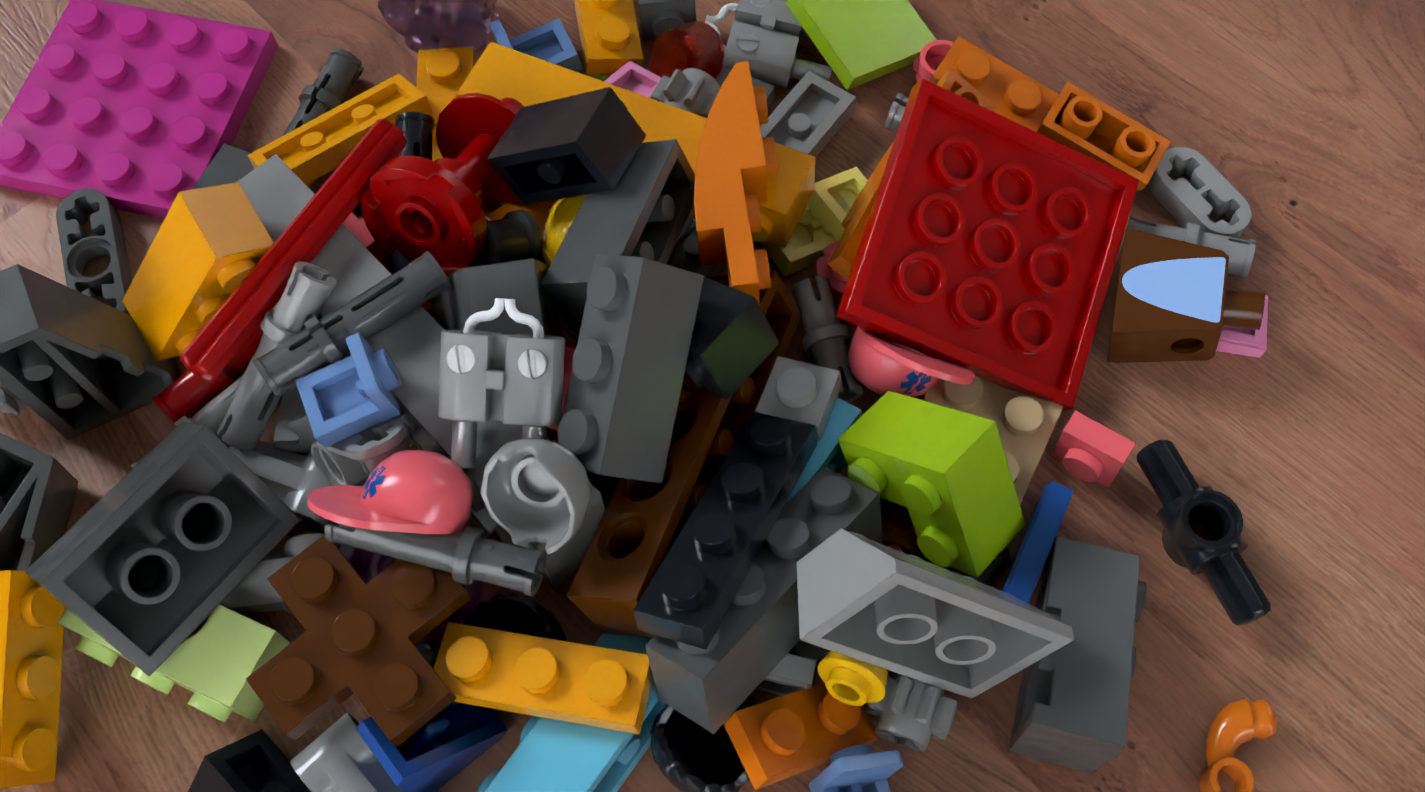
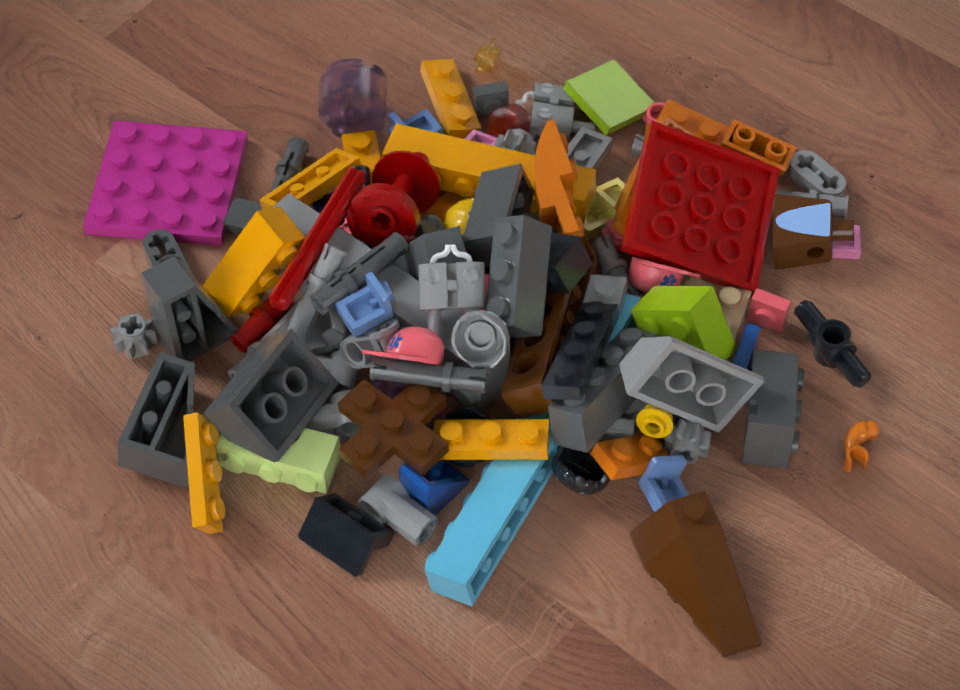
camera: 10 degrees left, 10 degrees down
black brick [486,87,646,205] -> none

